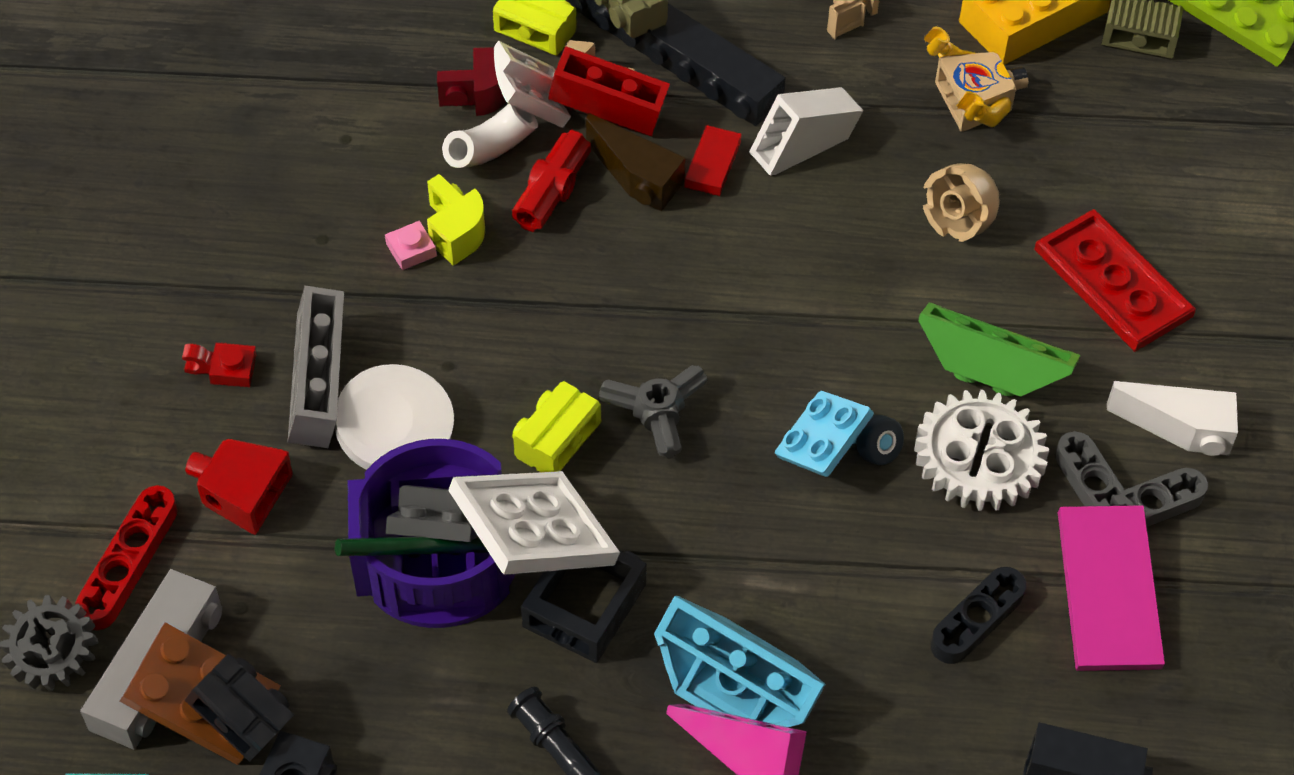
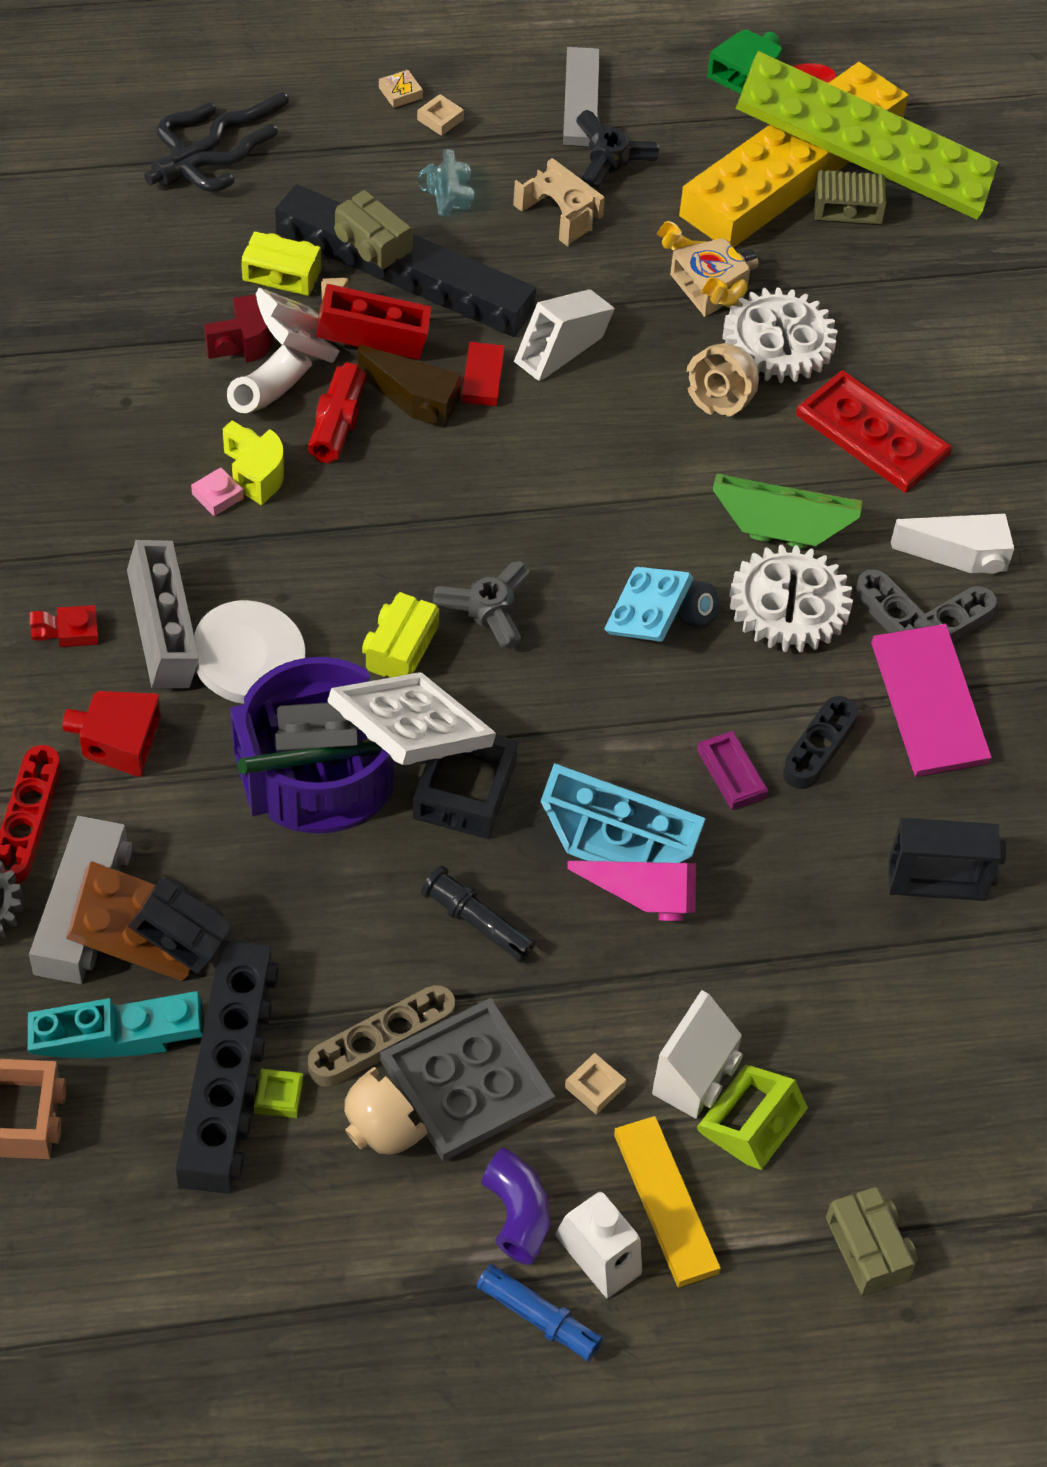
camera: 15 degrees left, 0 degrees up
none -> magenta tile [697,731,768,810]
none -> white gear [722,288,837,383]

